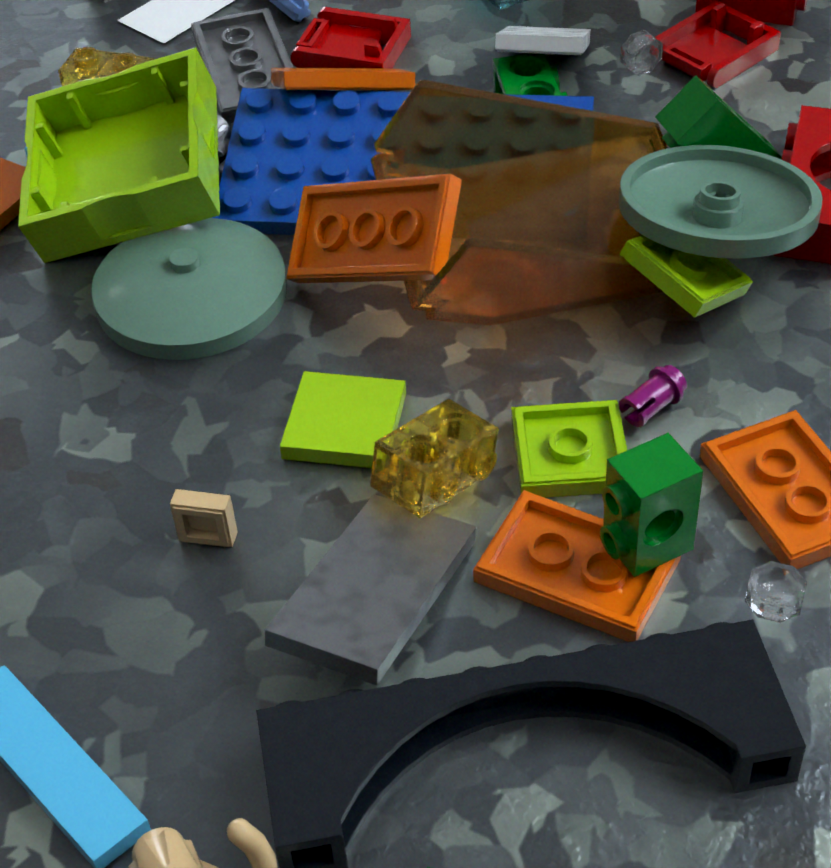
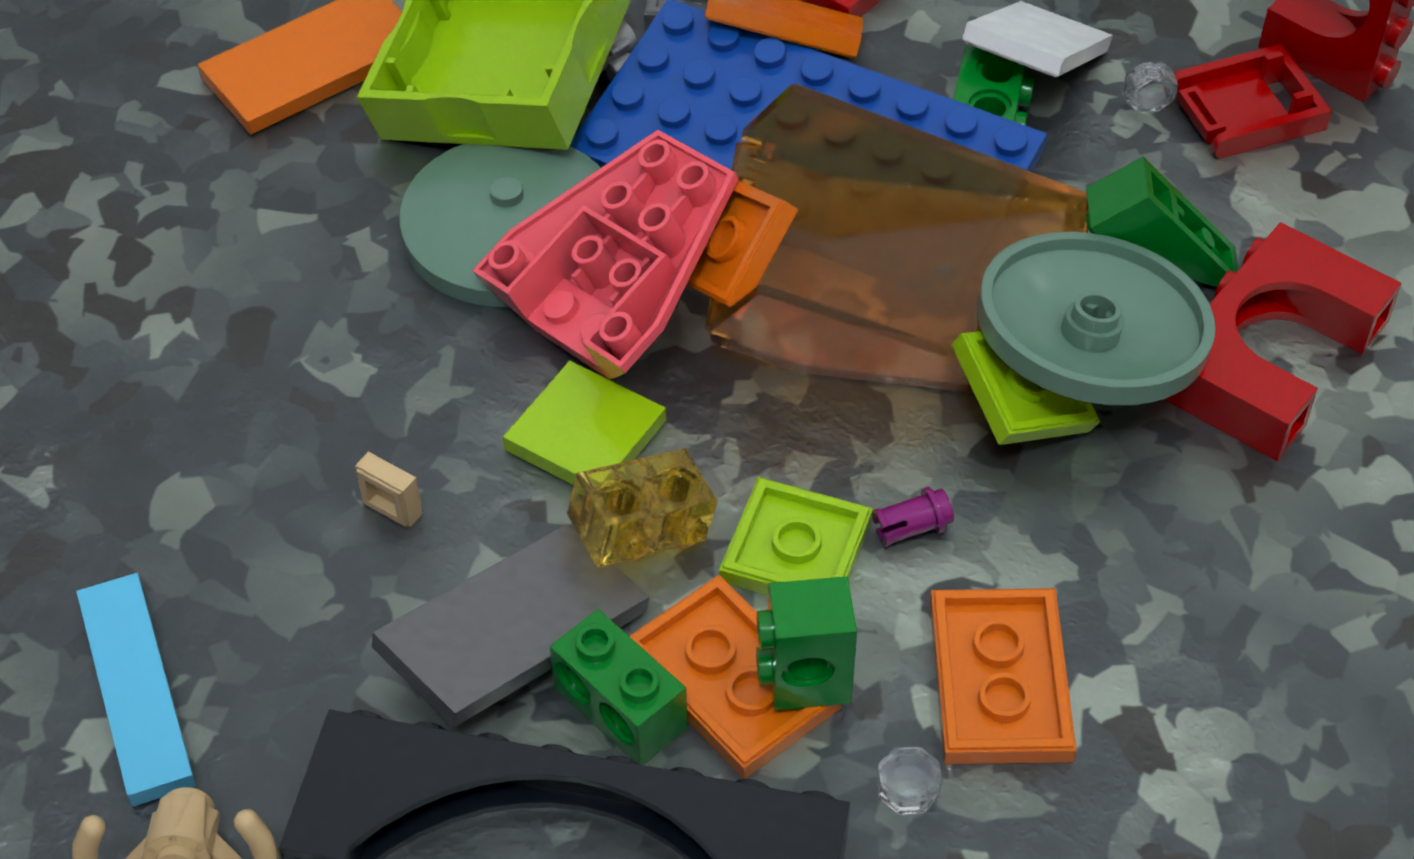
camera: 20 degrees right, 5 degrees up
none -> coral wedge [472,130,739,379]
none -> green brick [550,609,688,765]

